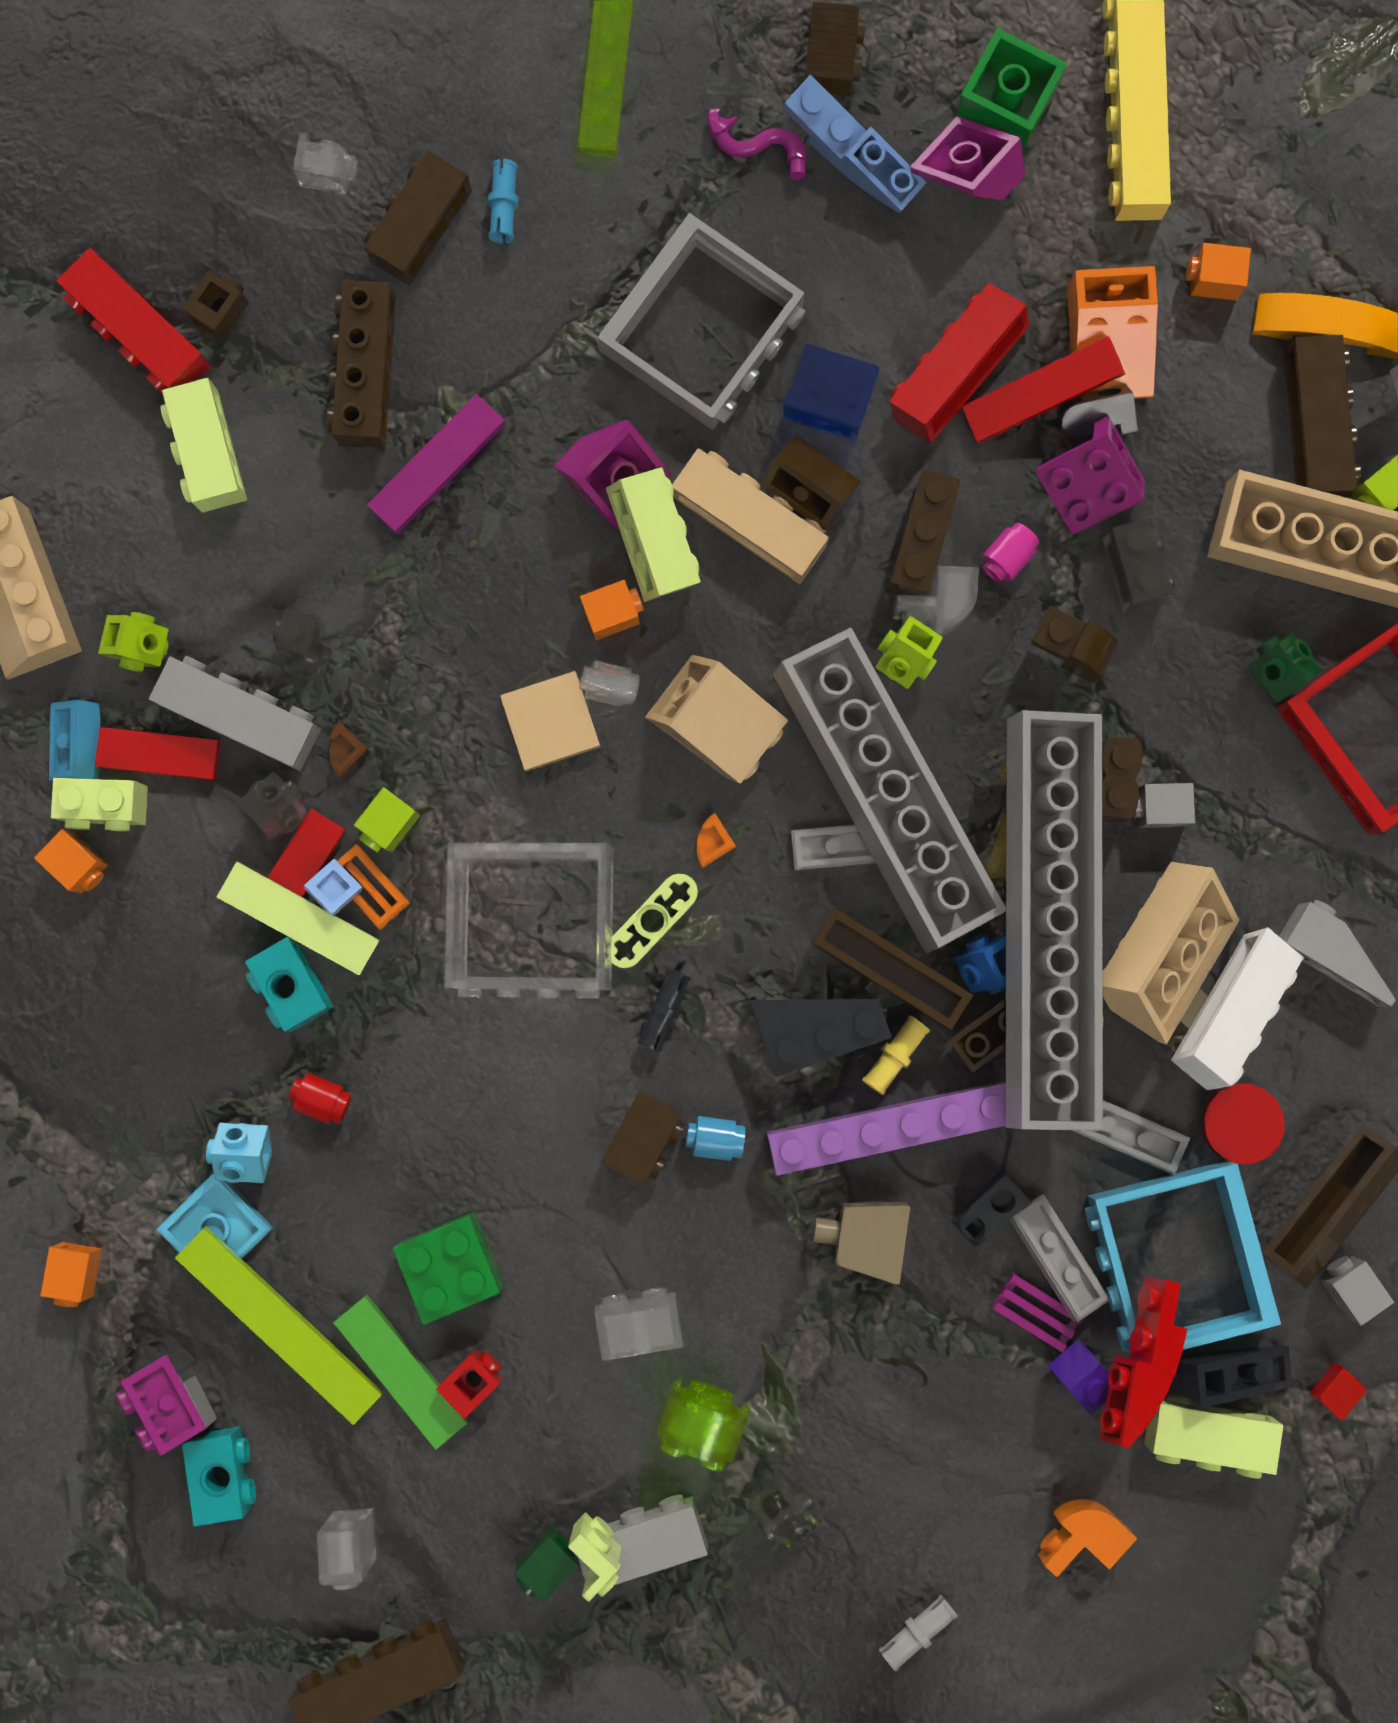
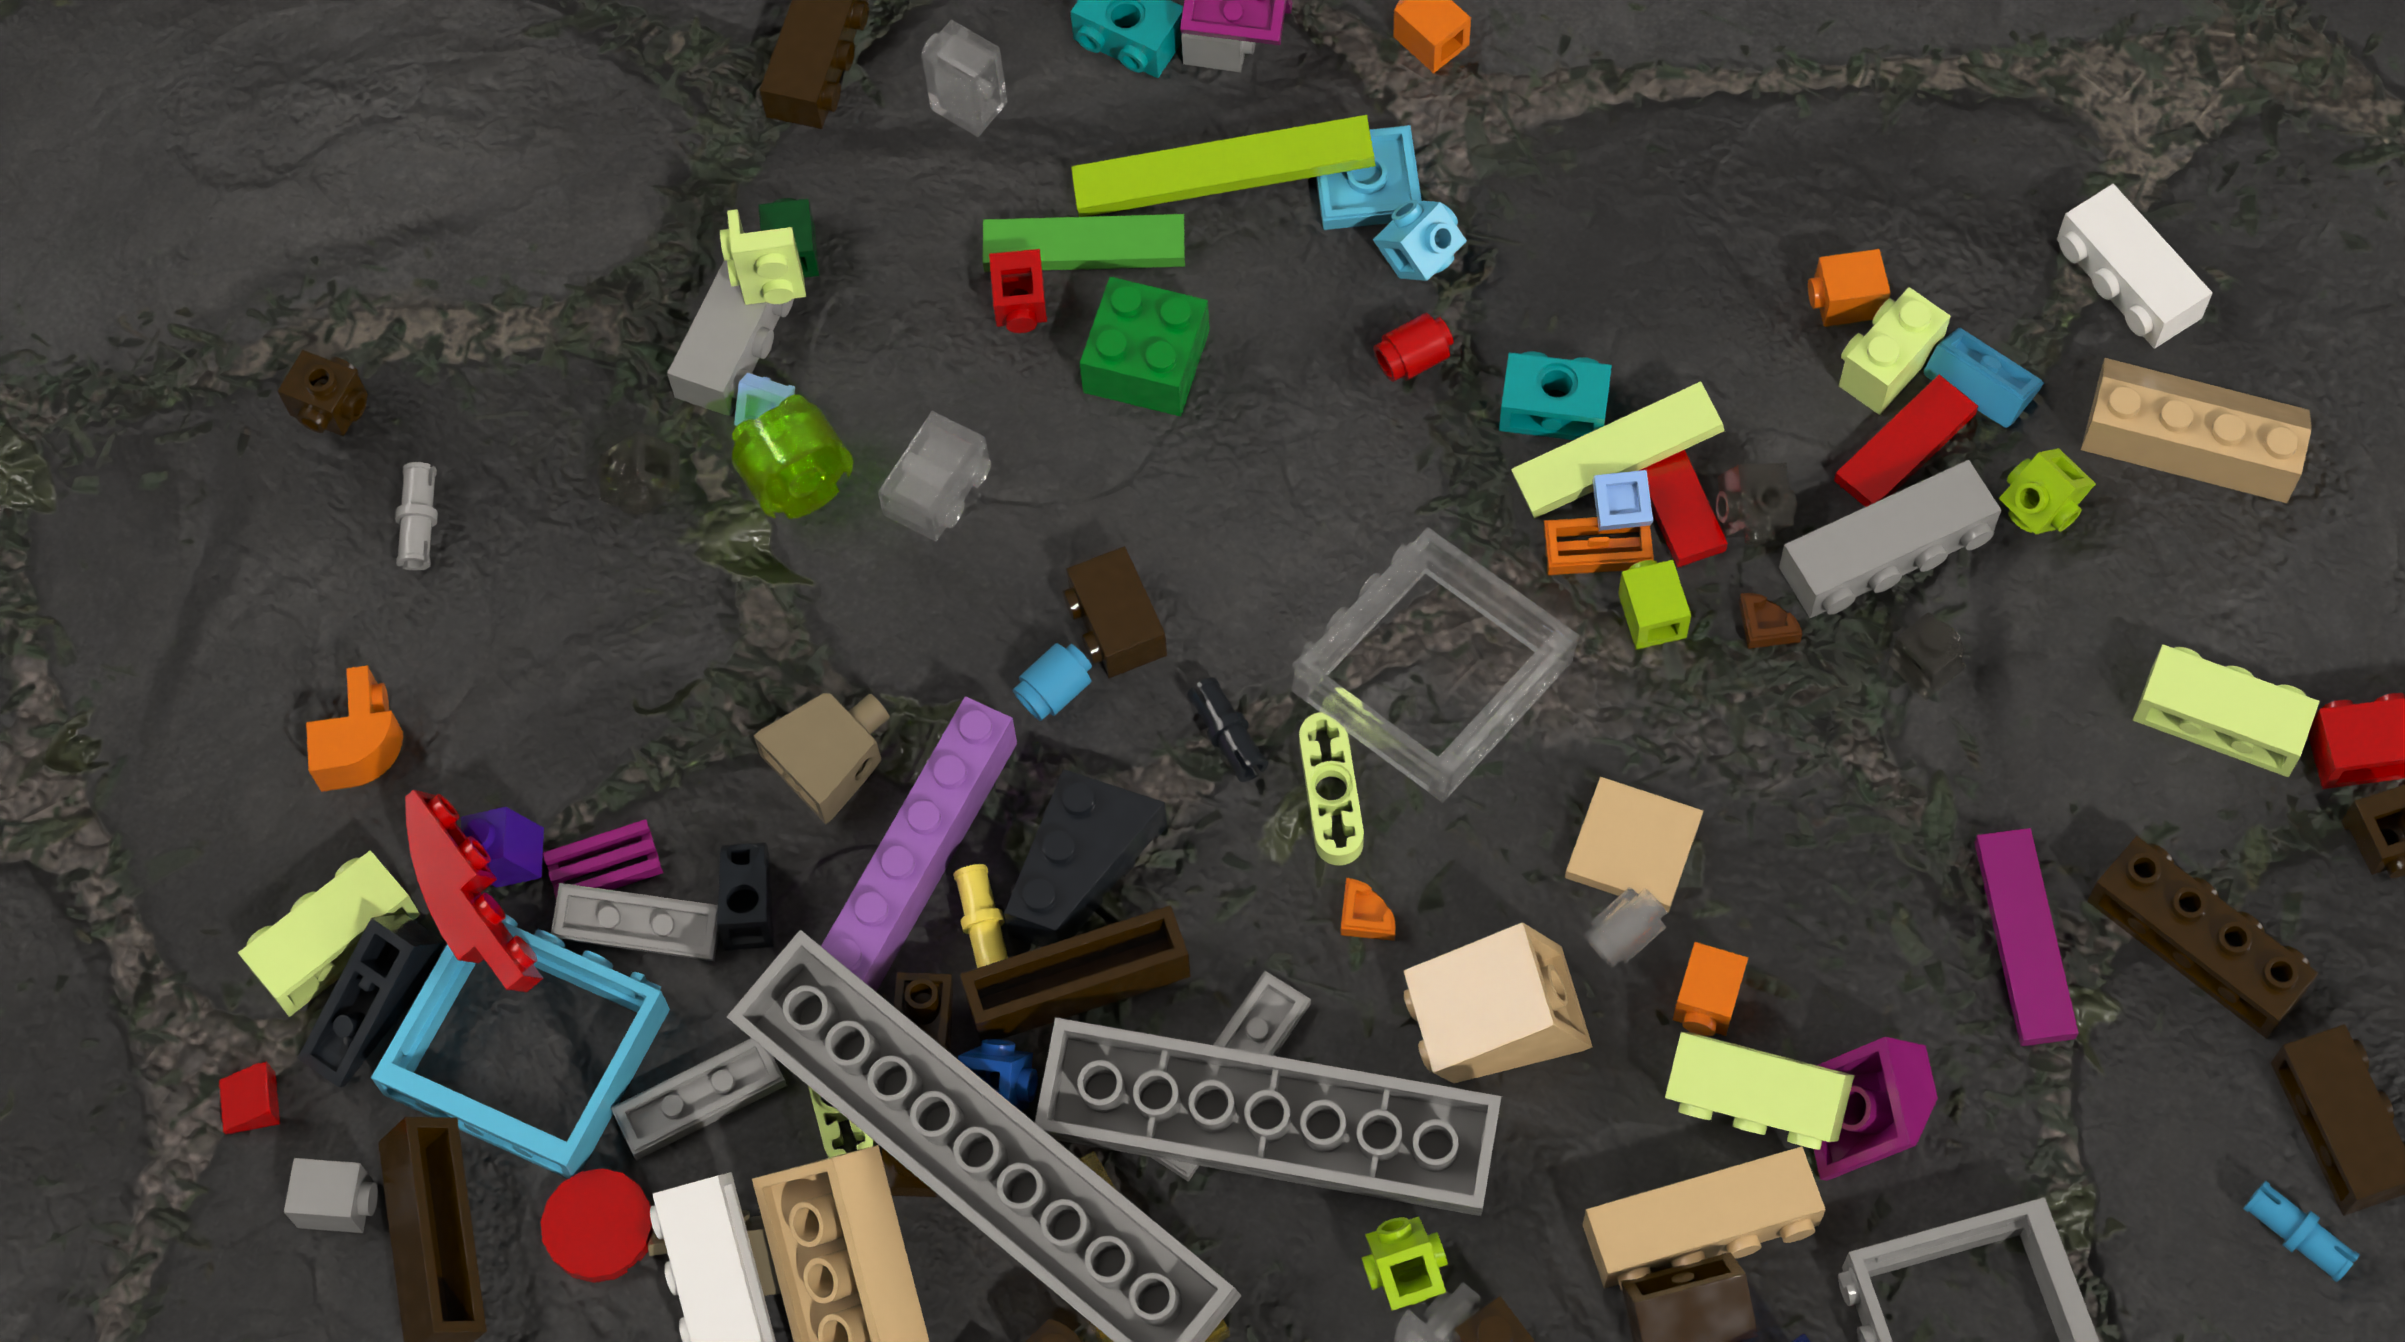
camera: 130 degrees right, 20 degrees down
none -> tile [734,373,795,441]

